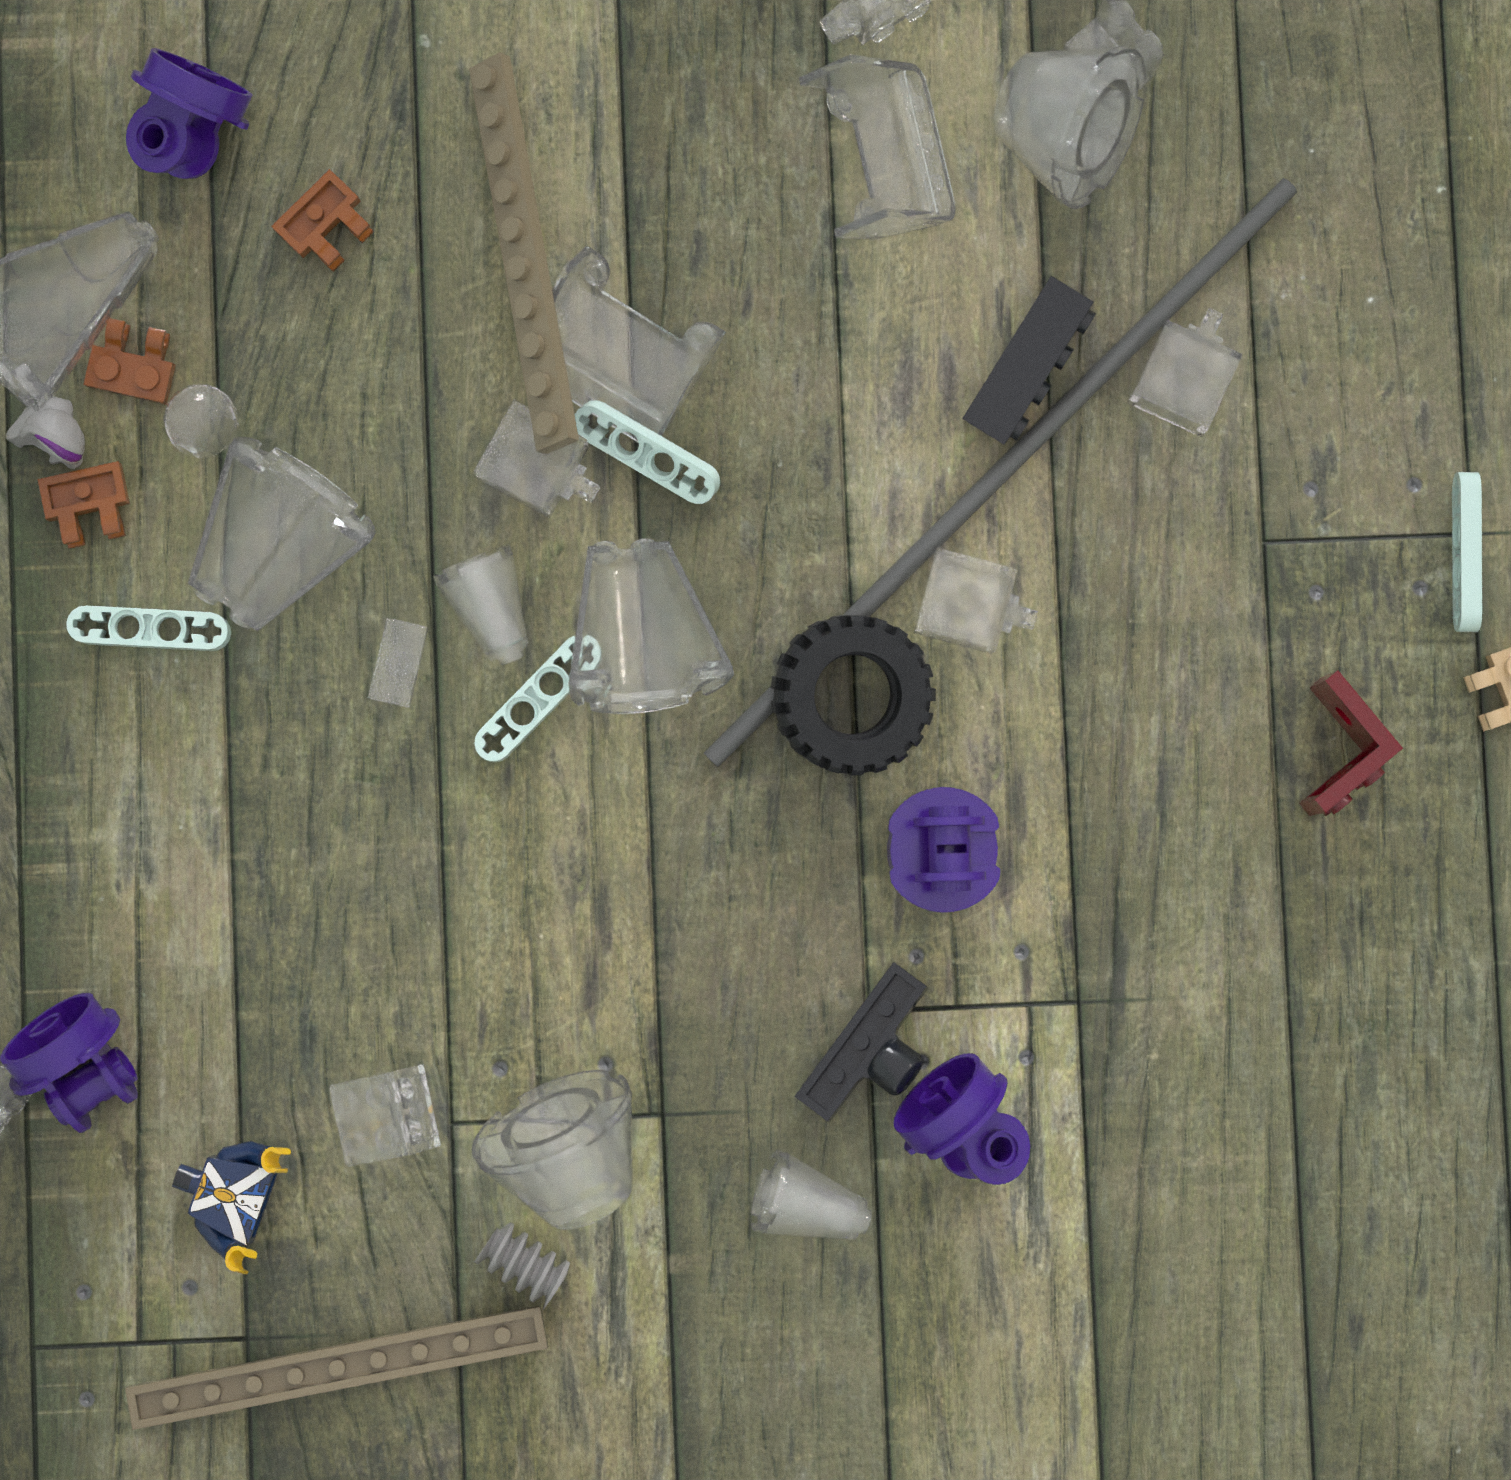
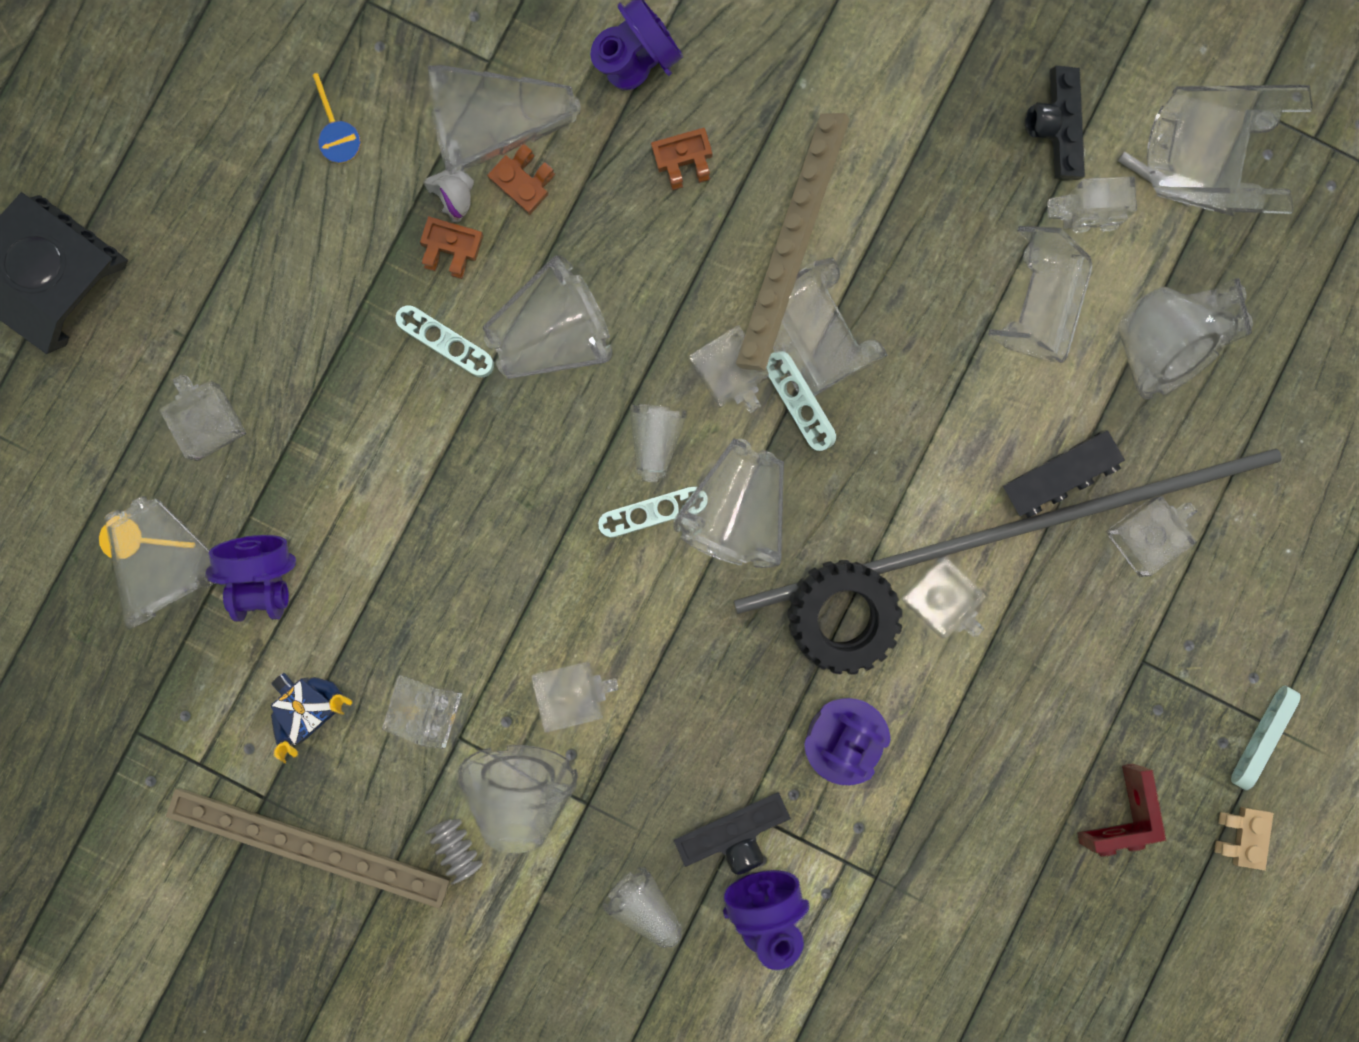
camera: 30 degrees right, 0 degrees up
clear piece [163,384,239,458] -> none
clear plate [368,618,429,708] -> none
none -> clear hinge [531,661,619,733]

